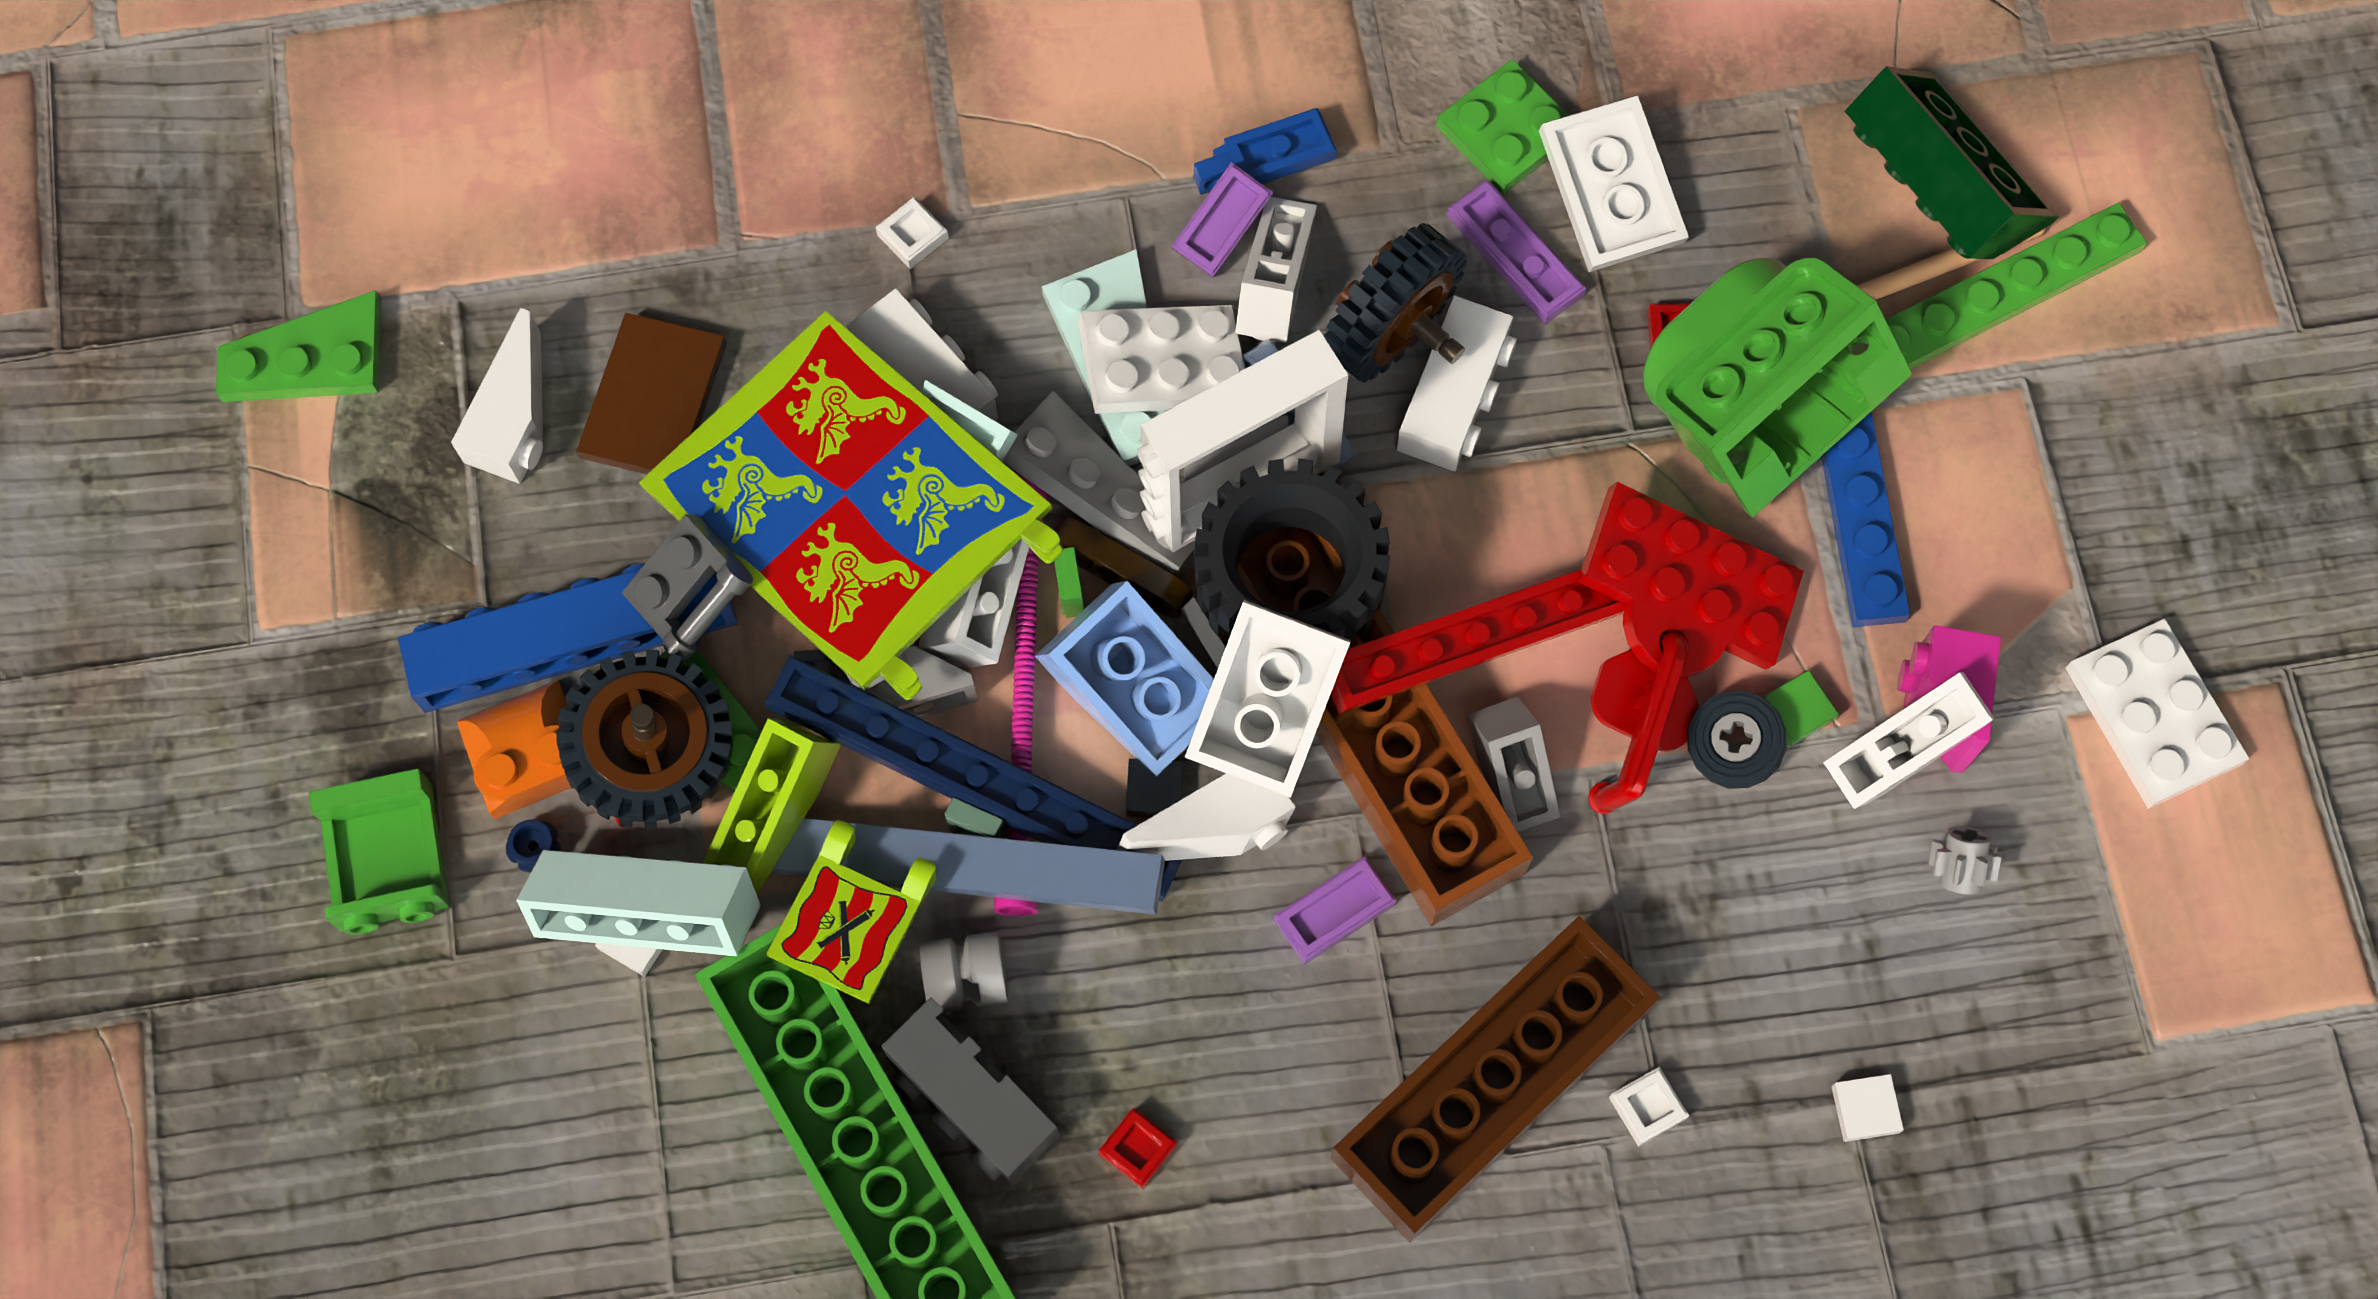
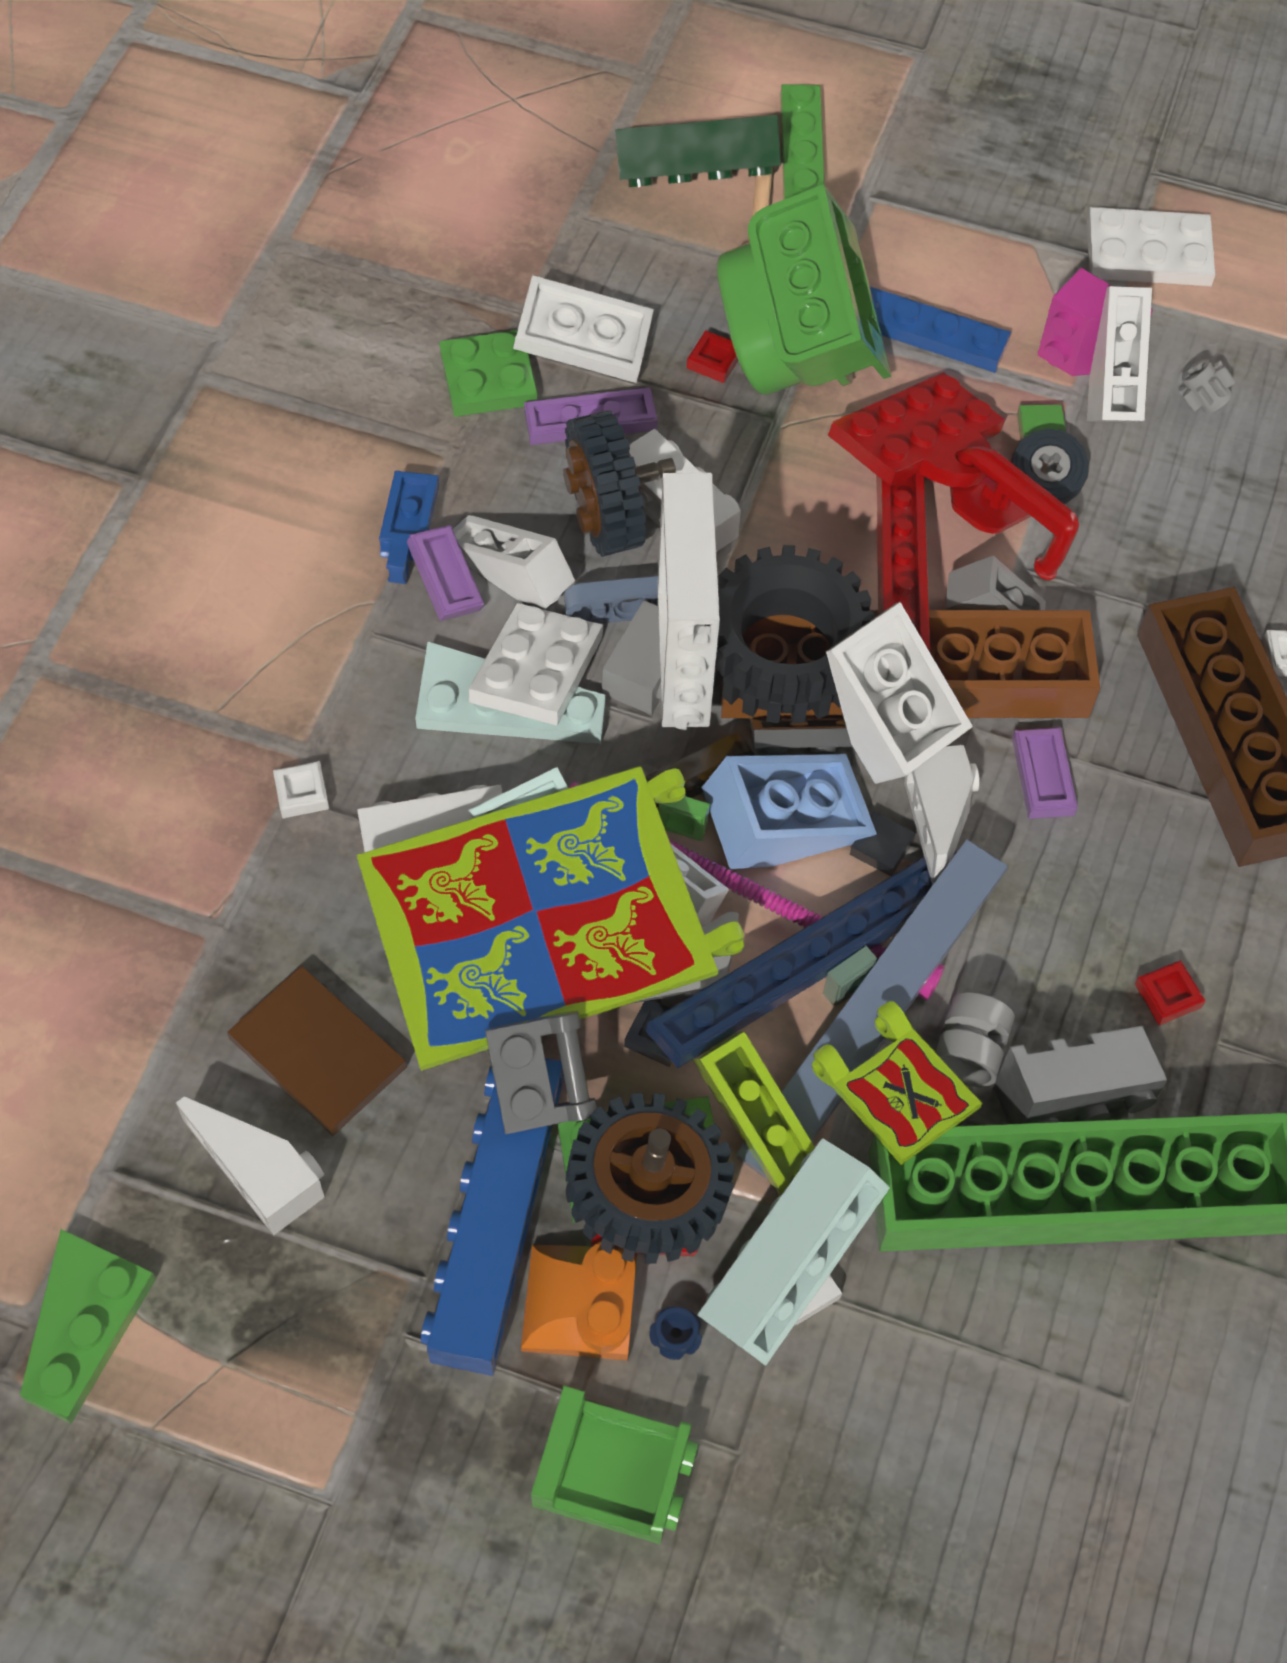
camera: 65 degrees left, 10 degrees down
light grey wing [1002,391,1195,576] -> none

